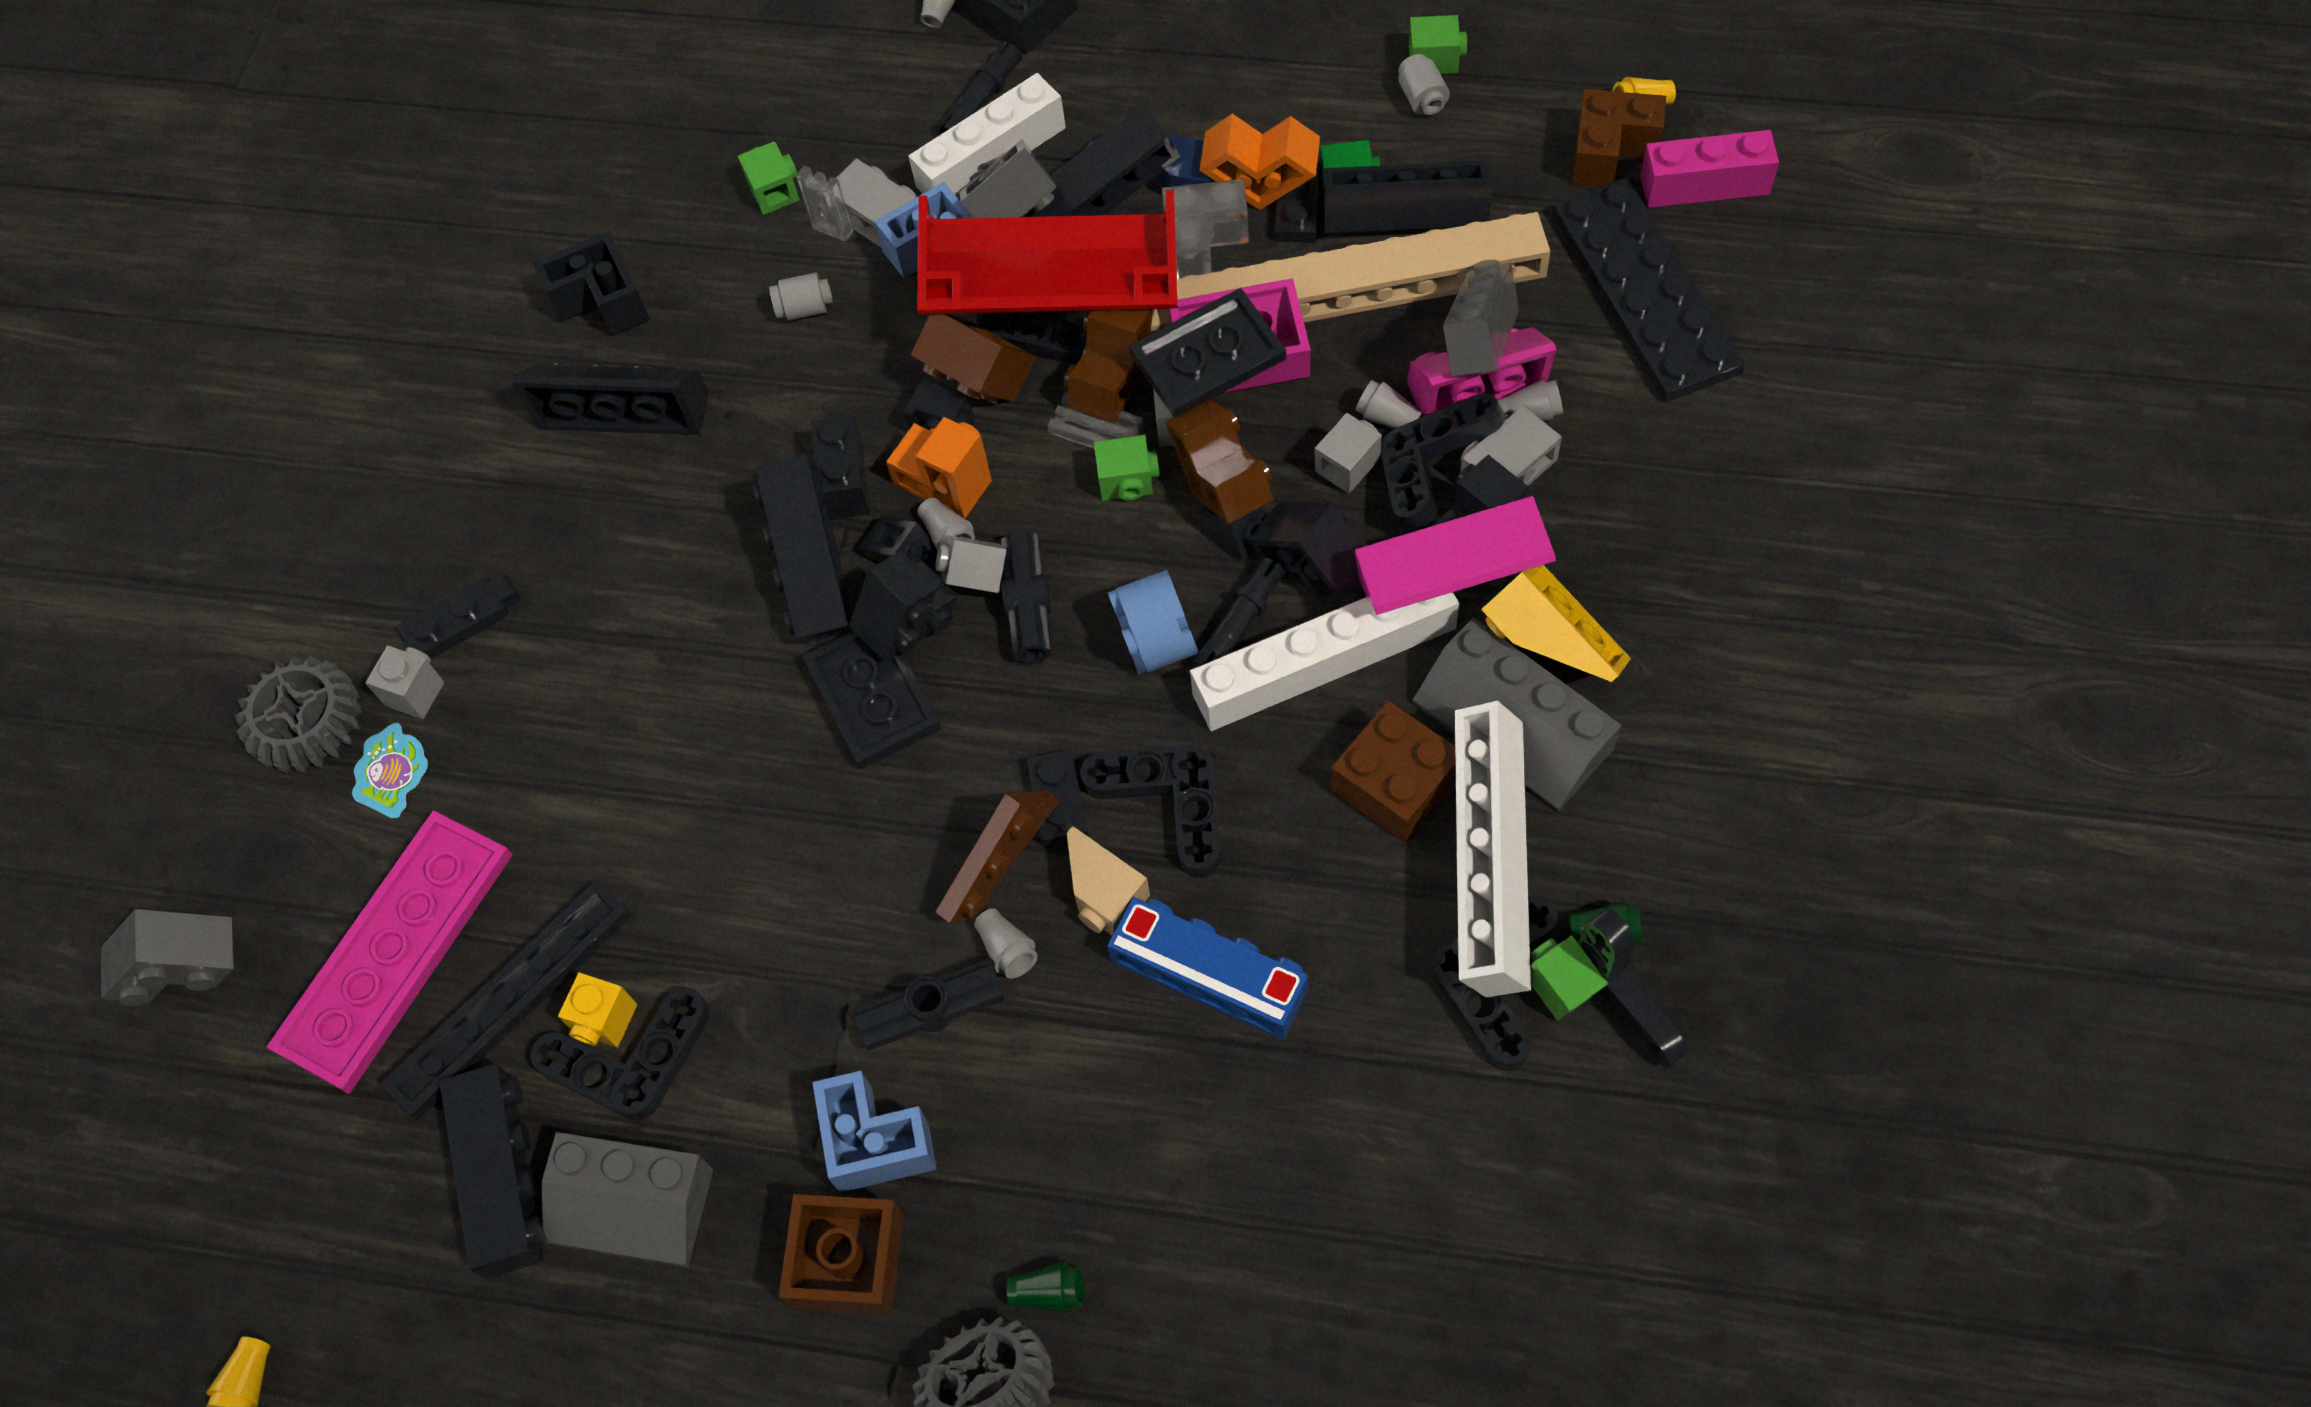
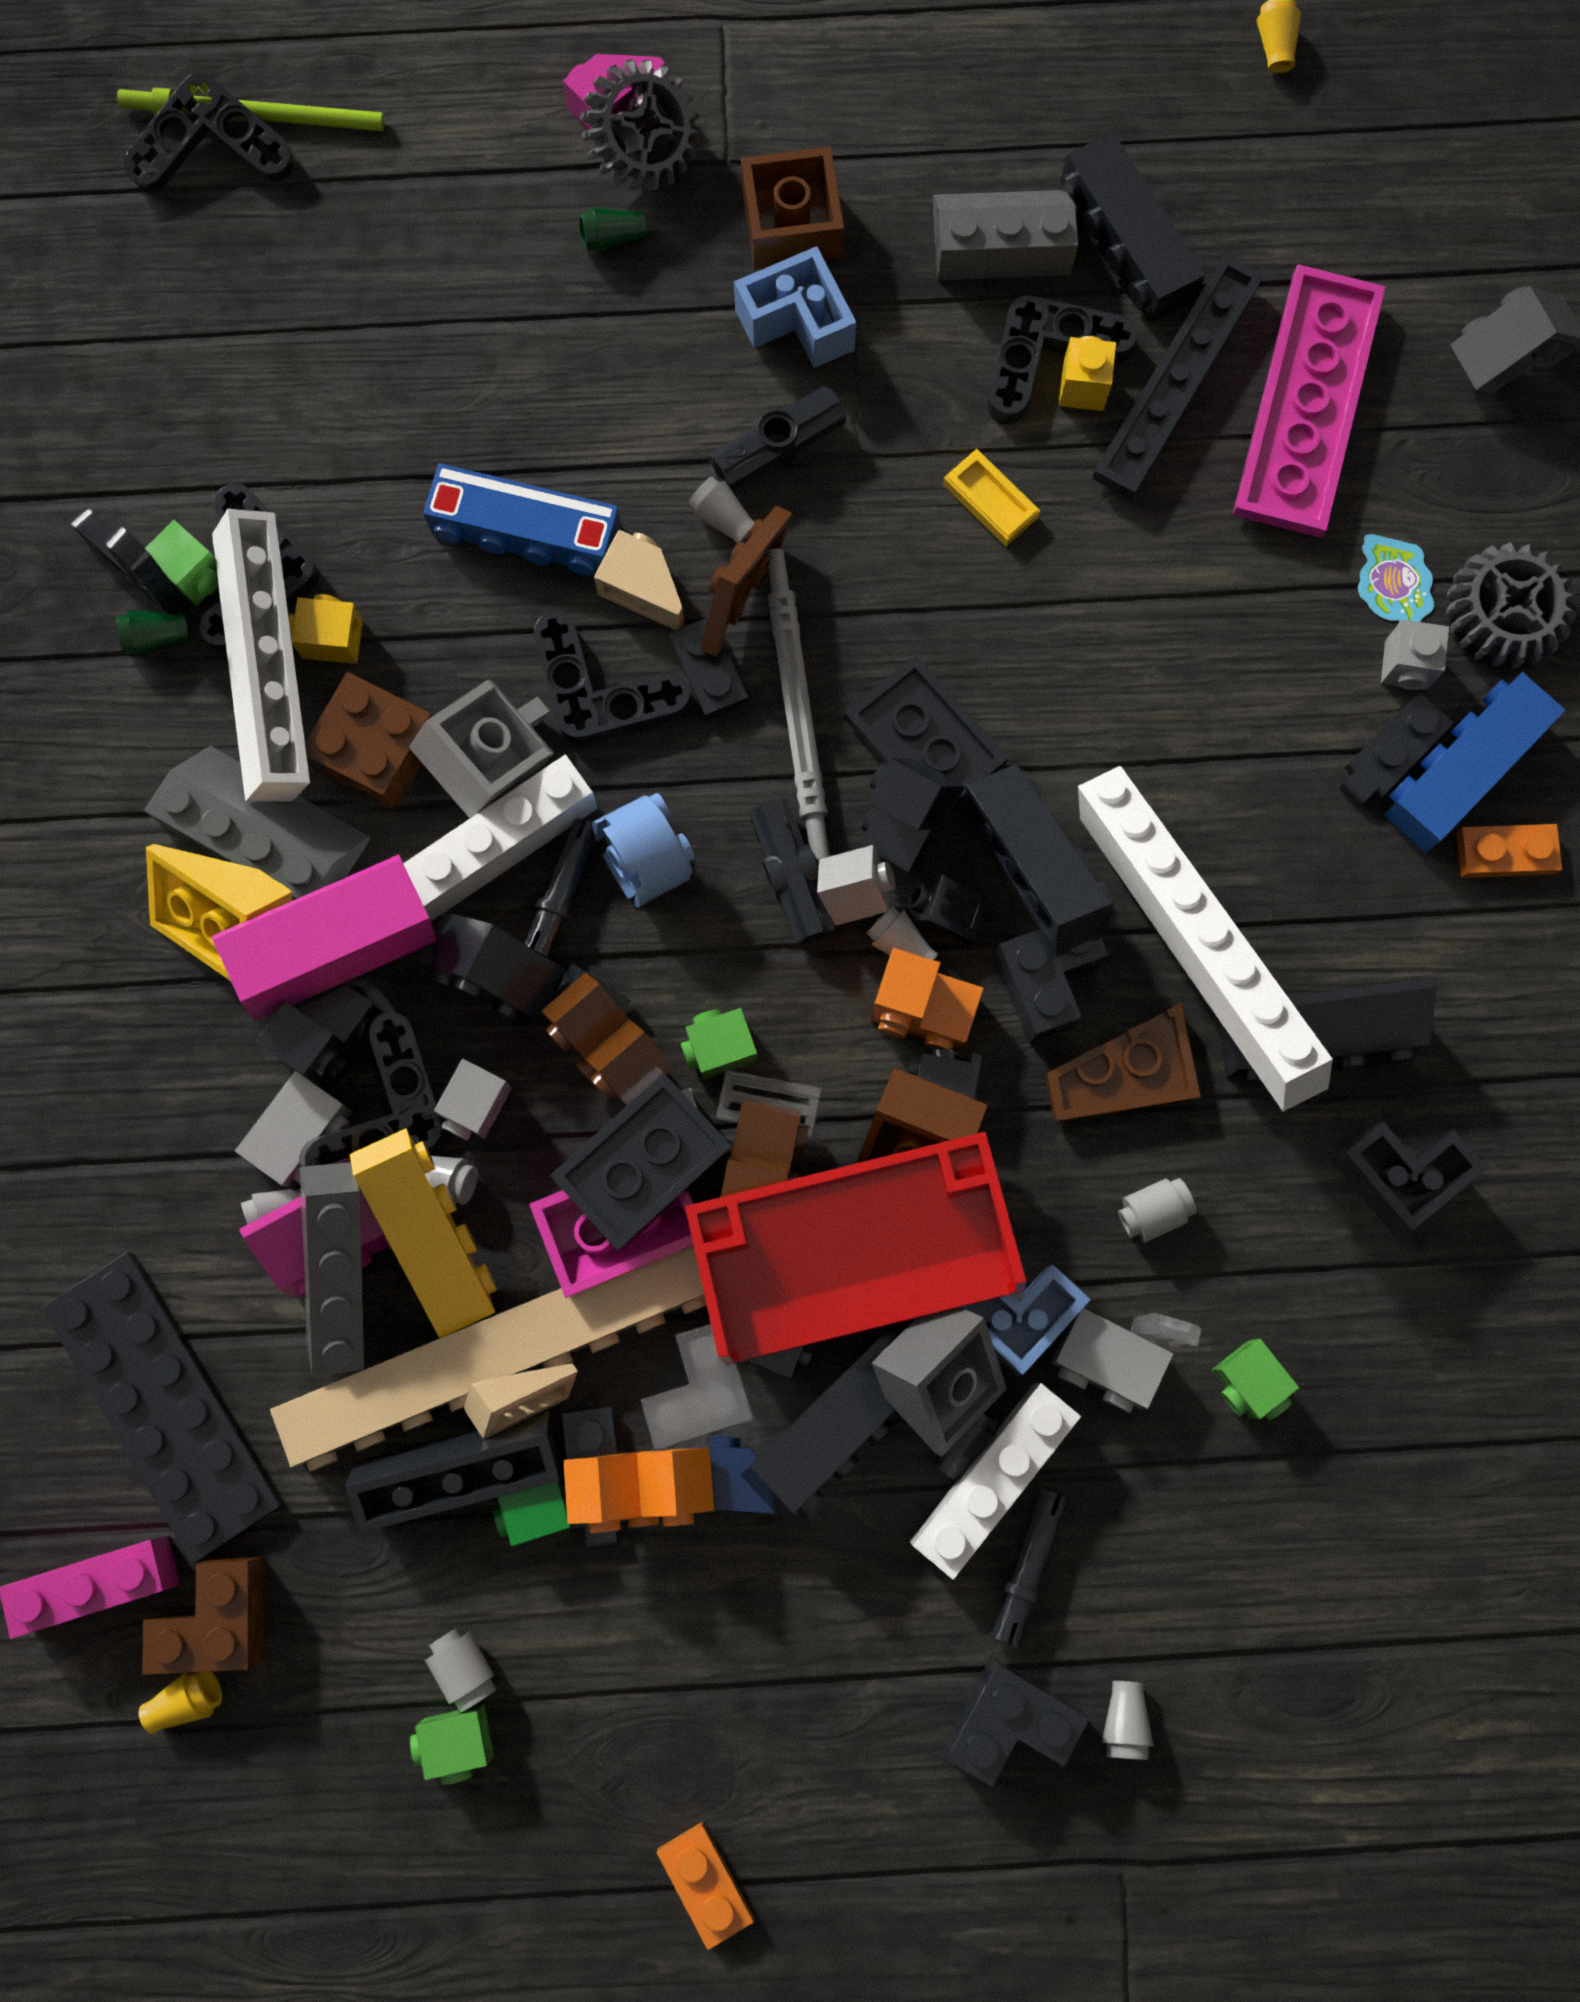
camera: 160 degrees right, 15 degrees up
none -> yellow brick [288,594,363,664]
none -> yellow brick [350,1128,497,1338]
none -> light grey hinge [409,680,554,818]
none -> tan slope [464,1363,578,1439]
none -> light grey axle [766,548,830,864]
none -> yellow tile [943,449,1040,547]
none -> reddish brown wing [1045,1003,1201,1123]
none -> white brick [1078,766,1333,1111]
none -> blue brick [1384,672,1565,853]
none -> orange plate [1456,824,1562,878]

